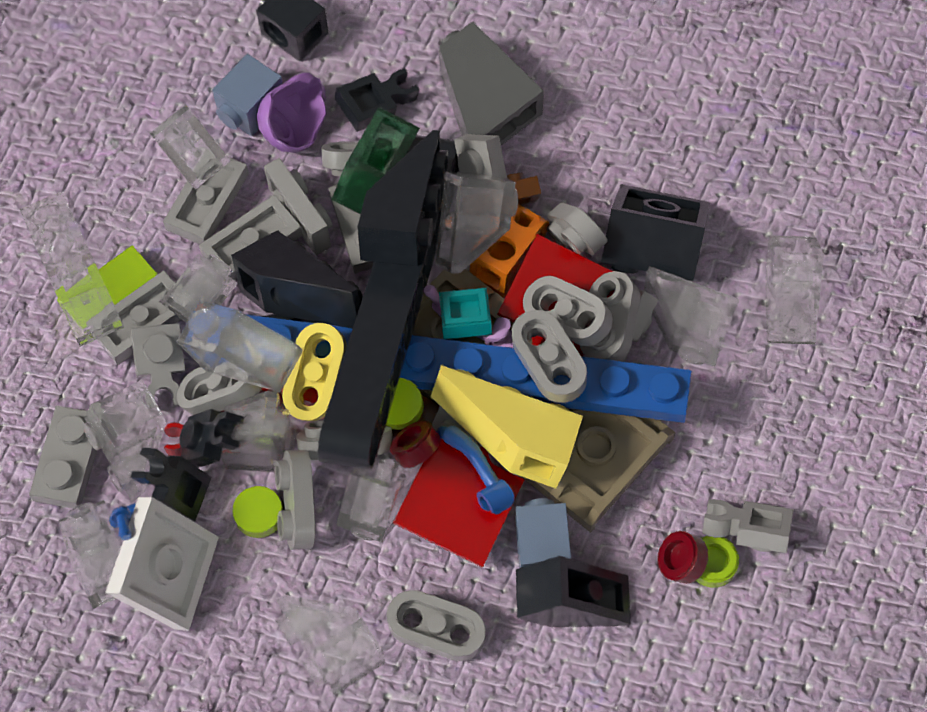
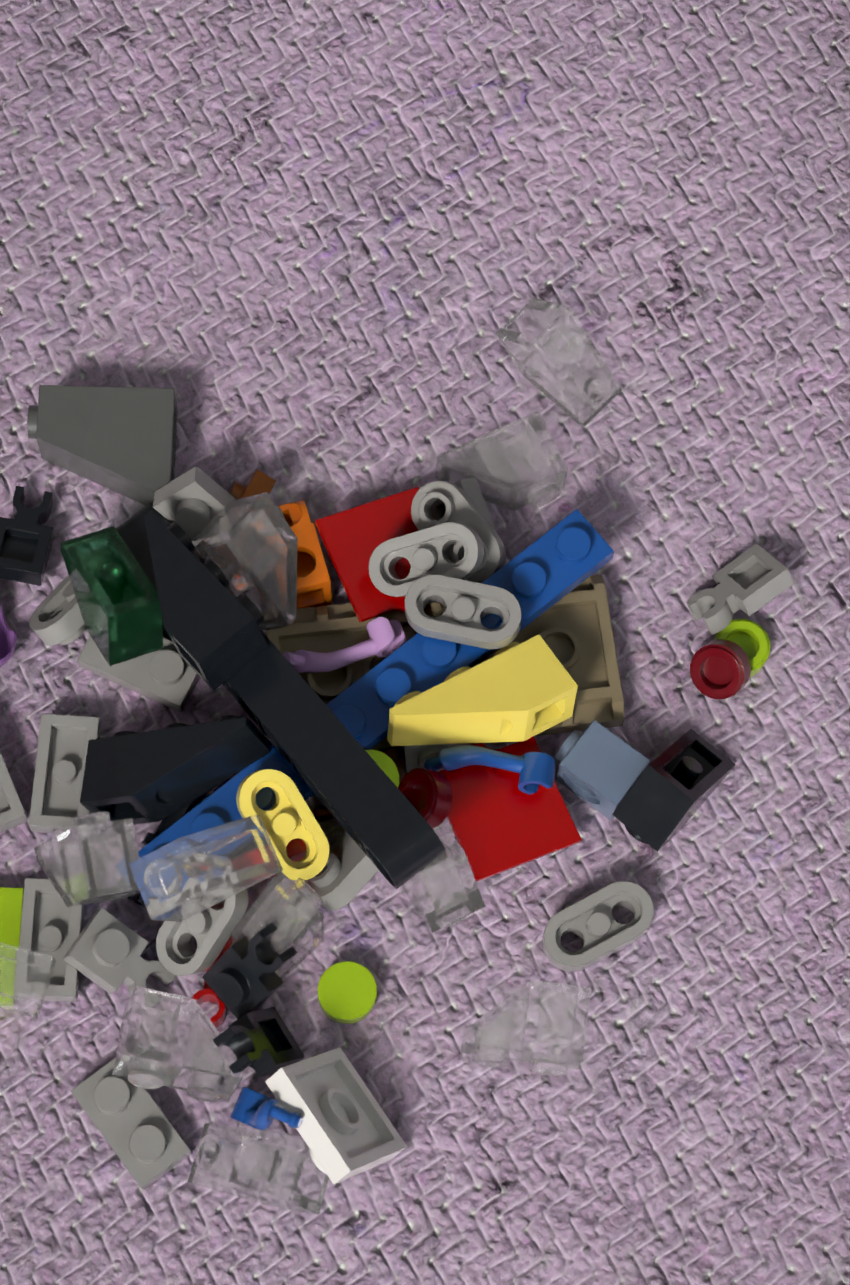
camera: 55 degrees left, 5 degrees up
light grey plate [264,158,332,256] -> none
light grey plate [275,450,315,550] -> none
teal tile [439,288,492,339] -> none
light grey plate [546,202,608,255] -> none
black slope [601,184,710,283] -> none

